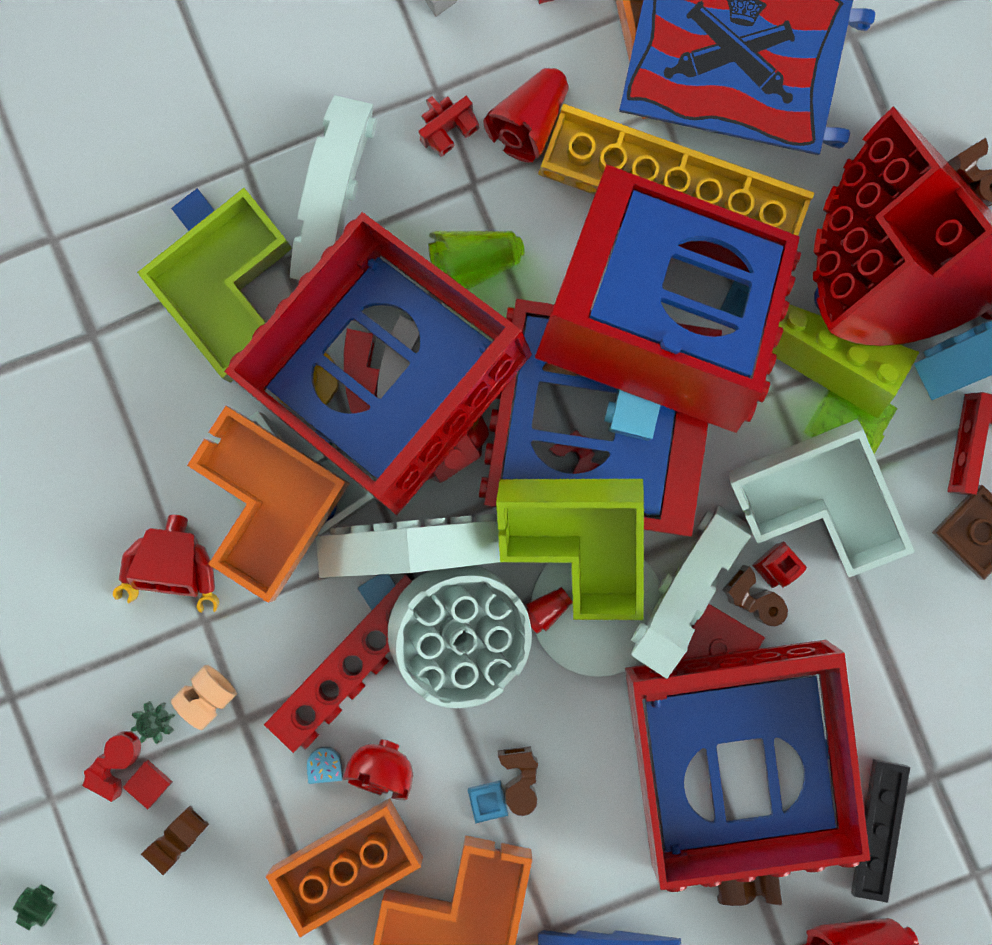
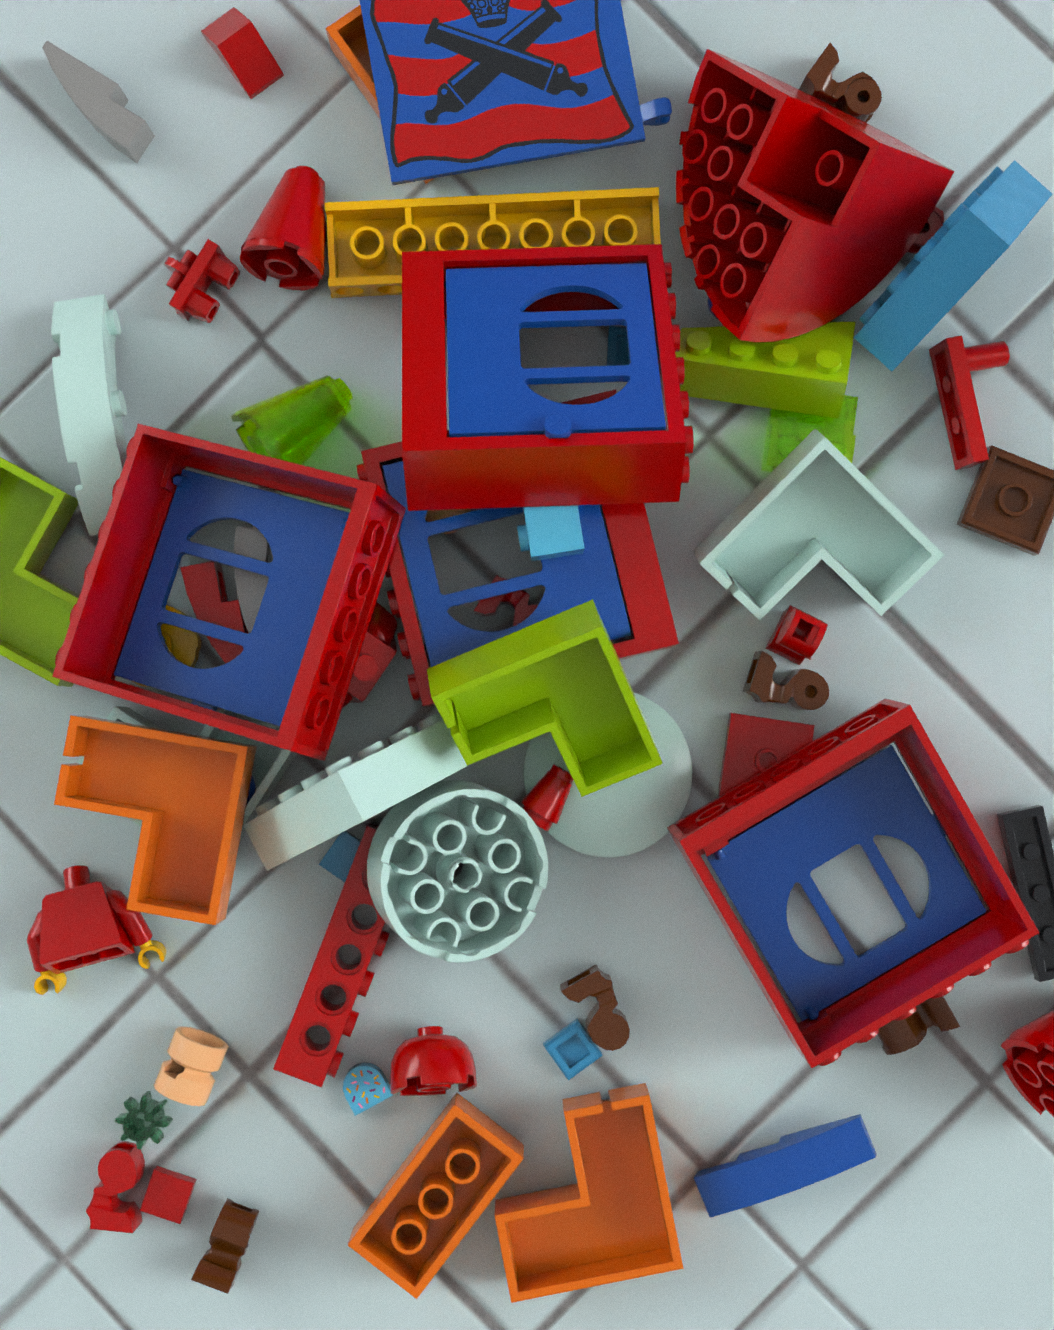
camera: 25 degrees left, 0 degrees up
light aqua brick [631,505,752,679] -> none

